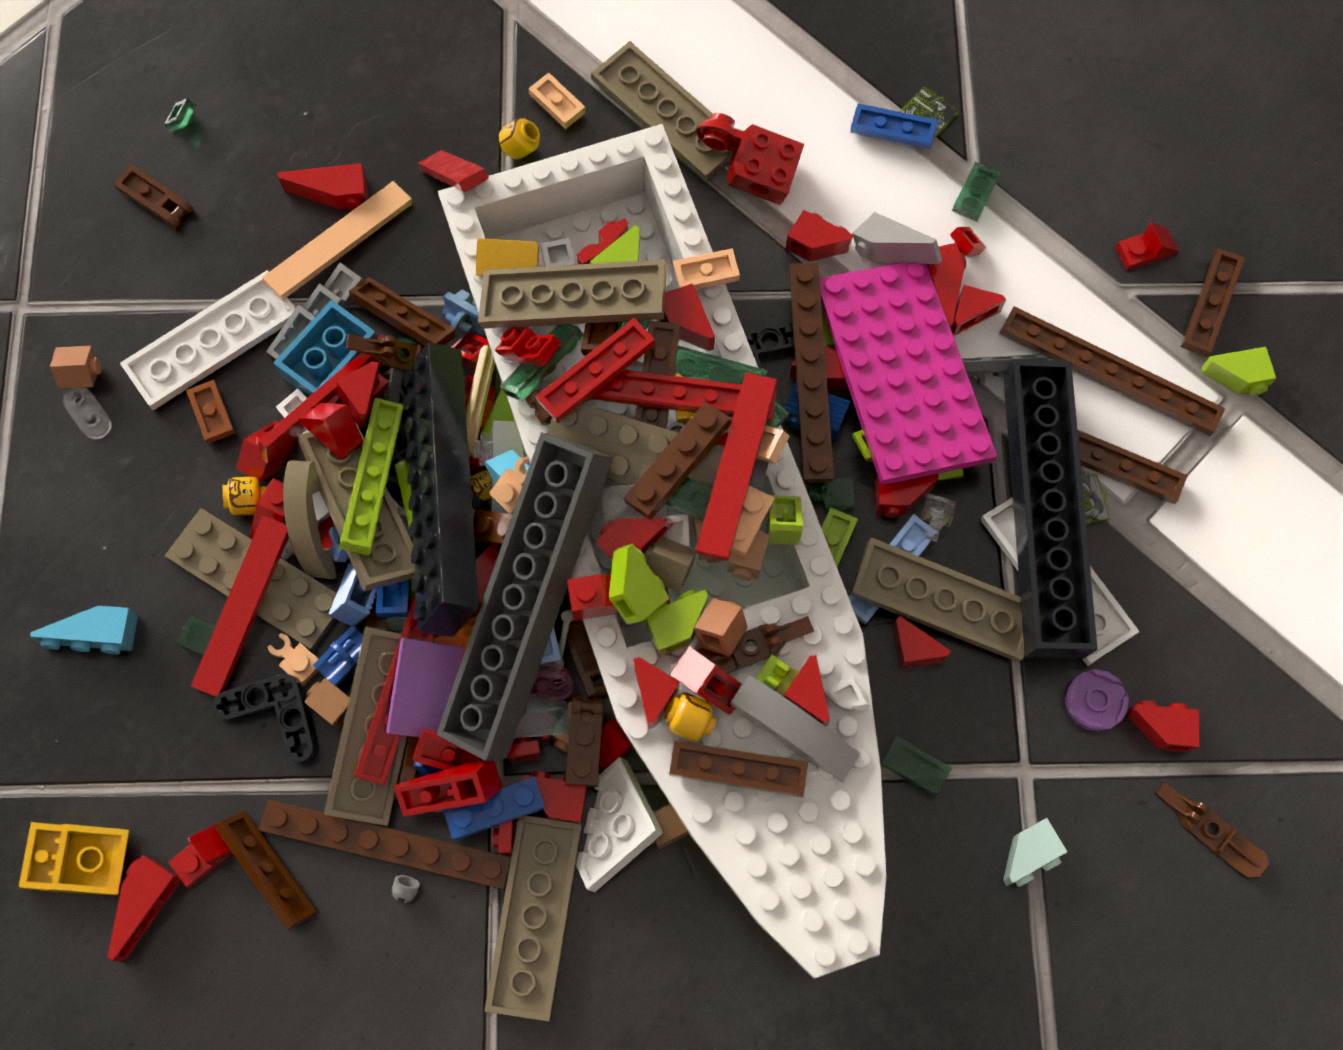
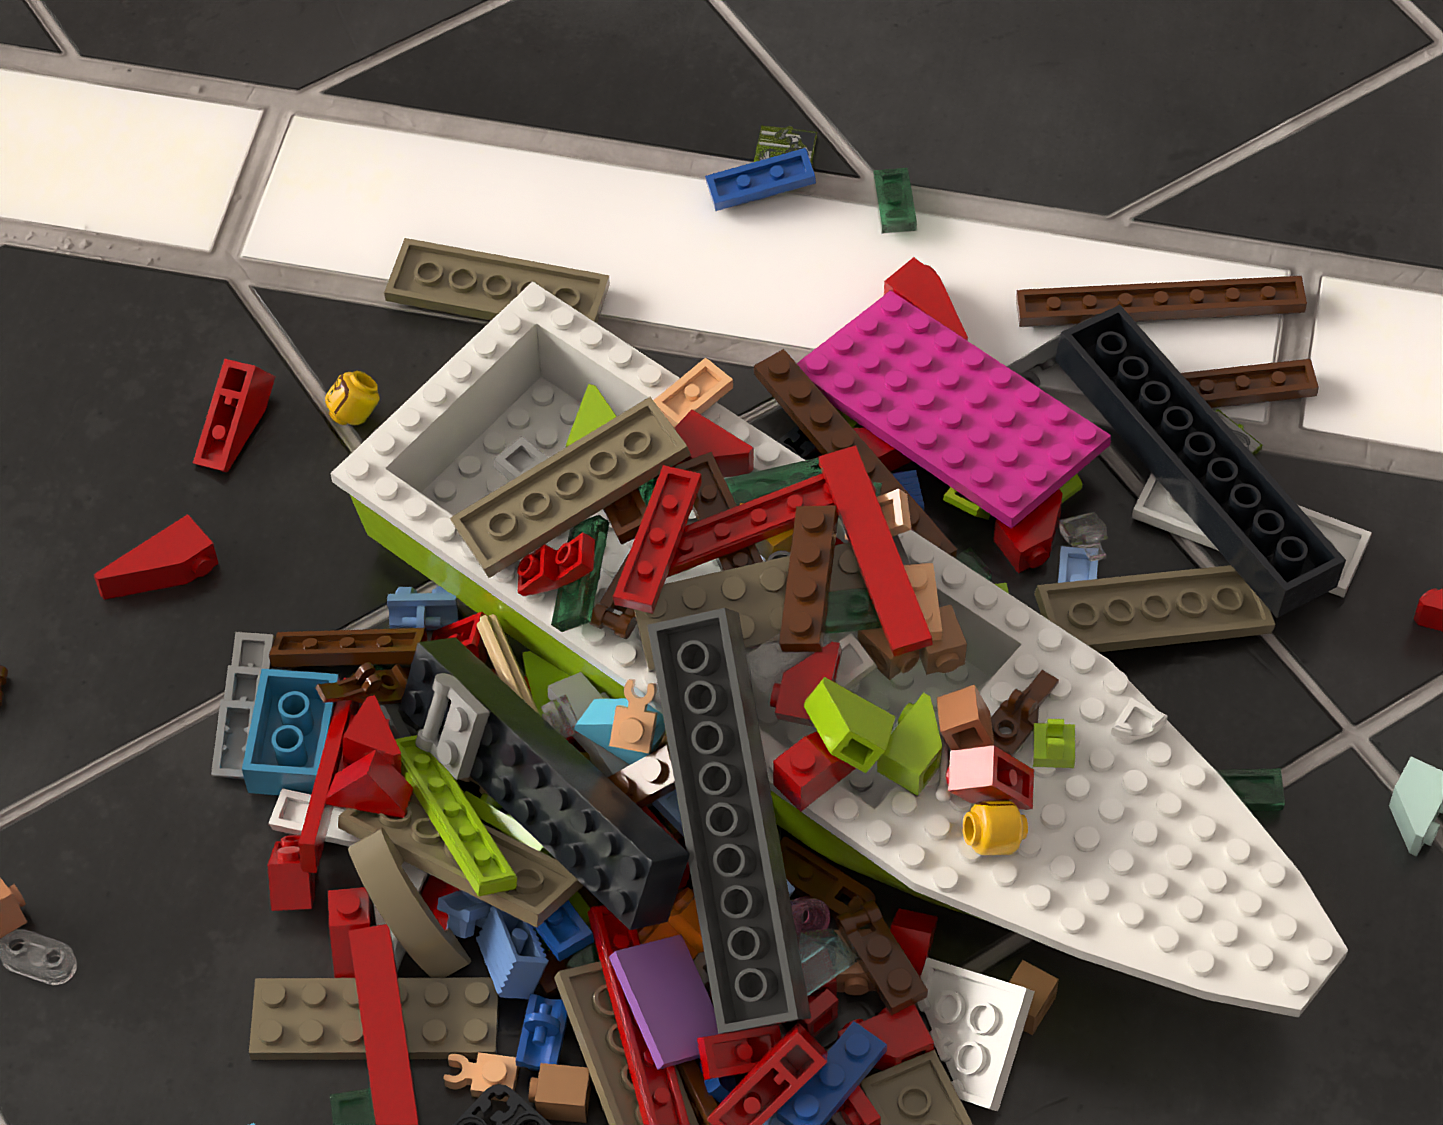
camera: 30 degrees left, 15 degrees down
white plate [120,270,296,410] -> none
dark orange plate [186,380,235,444] -> none
yellow head [223,477,266,516] -> none
light nougat tile [262,181,412,301] -> none
red tile [418,150,489,192] -> none
yellow slope [476,238,540,276] -> none
light nougat plate [528,73,586,129] -> none
red slope [577,218,628,264] -> none
red slope [633,657,680,729] -> none
dark tan brick [645,536,696,592] -> none
reddish brown plate [669,741,808,798] -> none
red brick [695,113,804,205] -> none
light grey slope [730,675,860,782] -> none
lime slope [767,495,803,545] -> none
red slope [783,655,830,727] -> none
red slope [785,210,853,262] -> none
light grey slope [852,212,942,264] -> none
red slope [892,616,951,669] -> none
red plate [950,227,986,256] -> none
red slope [951,285,1006,337] -> none
medium lavender tile [1065,669,1129,732] -> none
red slope [1116,223,1180,270] -> none
reddish brown plate [1181,248,1245,357] -> none
lime slope [1201,347,1276,395] -> none
none -> red slope [193,359,276,473]
none -> light grey plate [415,673,490,780]

